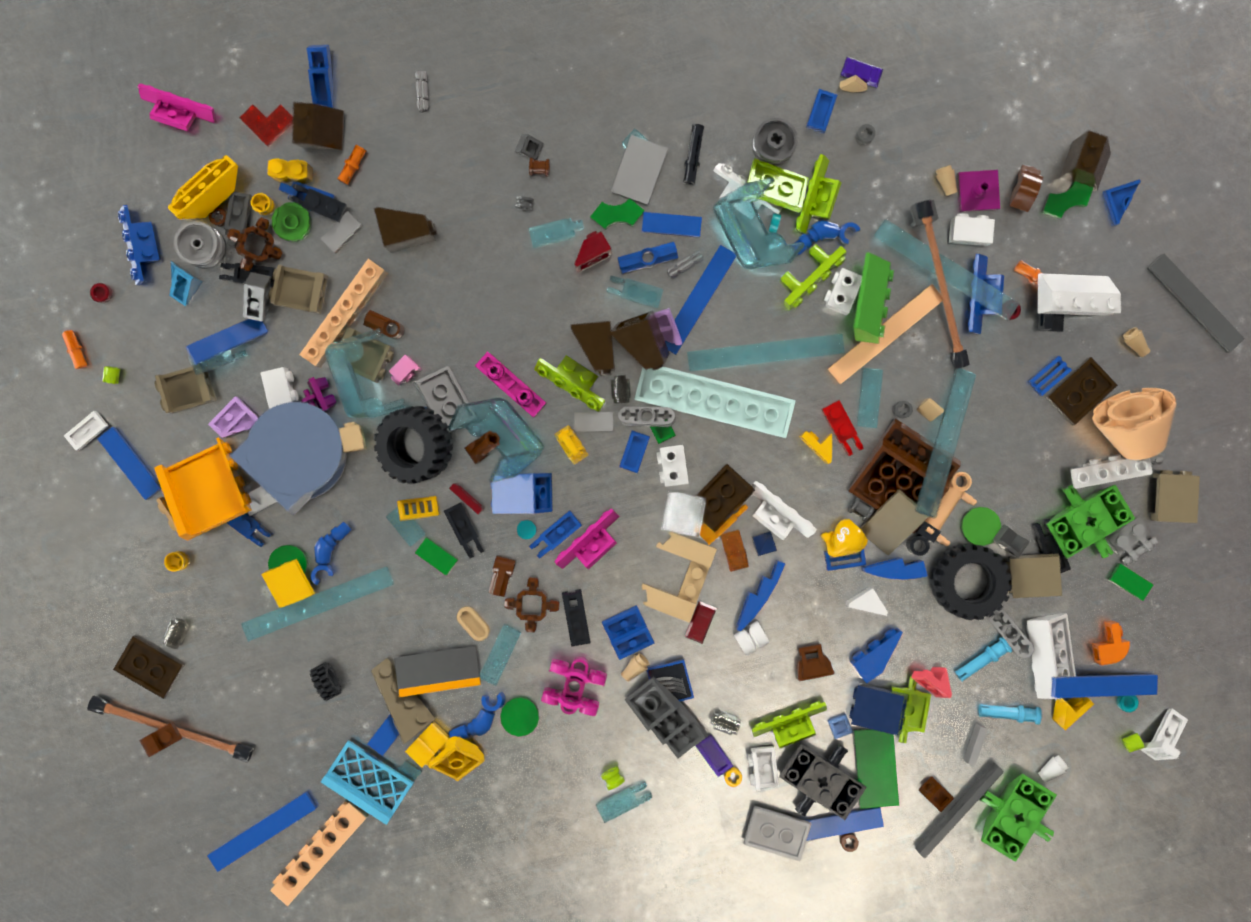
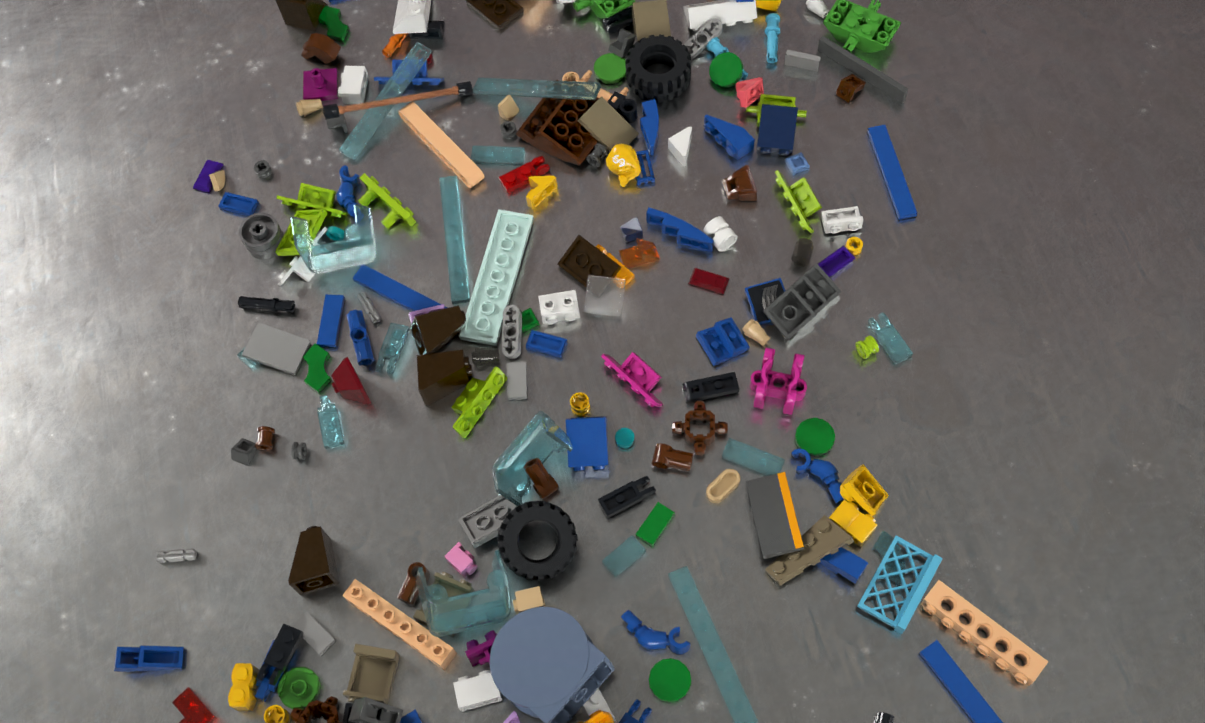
camera: 85 degrees left, 25 degrees down
yellow slope [261,559,315,608] -> none
dark brown slope [292,102,344,151] -> none
black tyre [310,662,342,701] -> none
orange pin [337,144,367,185] -> none
yellow slope [397,496,439,521] -> none
dark red tile [449,483,485,515] -> none
dark pink plate [475,351,547,418] -> none
blue hinge [529,510,582,559] -> none
yellow piece [554,425,588,465] -> none
tan wedge [642,531,717,623] -> none
light grey tile [743,806,811,861] -> none
white bracket [751,481,817,540] -> none
black slope [779,743,867,820] -> none
white brick [824,268,862,315] -> none
reddish brown bush [840,833,859,852] -> none
green tile [853,728,899,809] -> none
bright green slope [854,252,894,344] -> none
blue tile [1028,355,1072,396] -> none
none -> yellow wheel [570,392,590,418]
none -> green tile [709,52,744,87]

